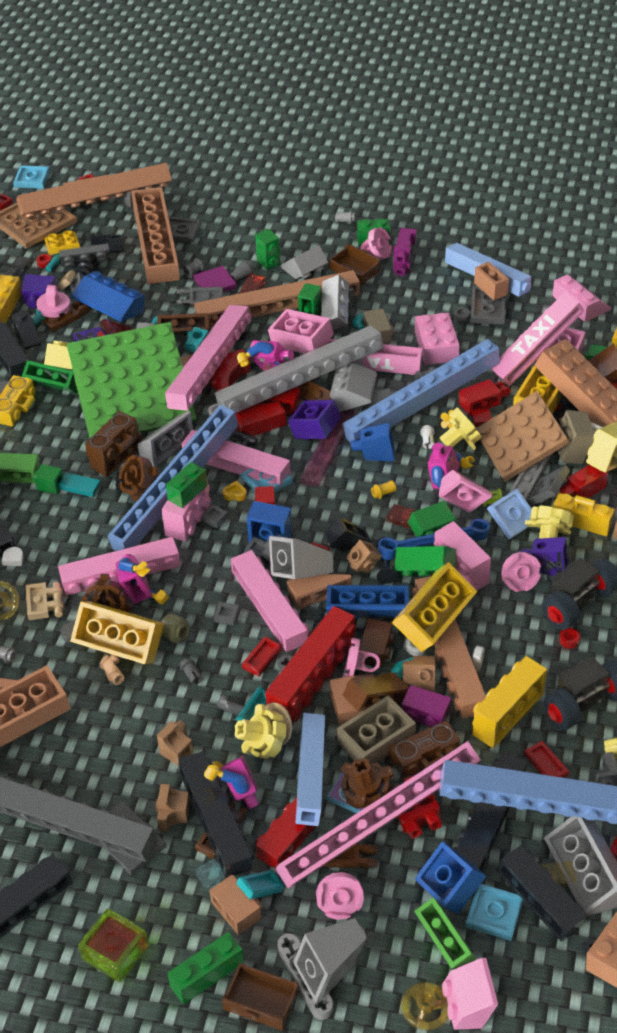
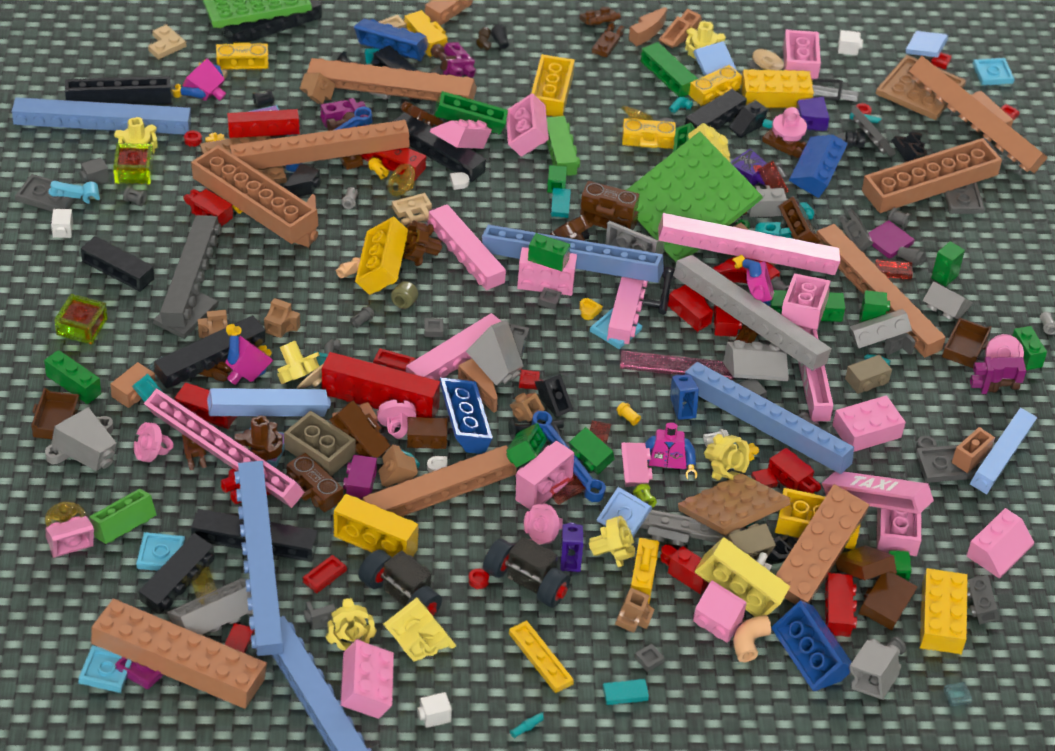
camera: 70 degrees right, 0 degrees up
yellow tile [44,231,80,255] -> none
tan tile [58,270,77,291] -> none
torso [115,554,169,605] -> none
blue brick [247,501,292,543] -> none
red brick [255,486,275,505] -> none
dark purple brick [288,400,341,440] -> none
yellow brick [392,562,477,652] -> none
blue slope [414,841,486,914] -> none
white tile [472,645,485,672] -> none

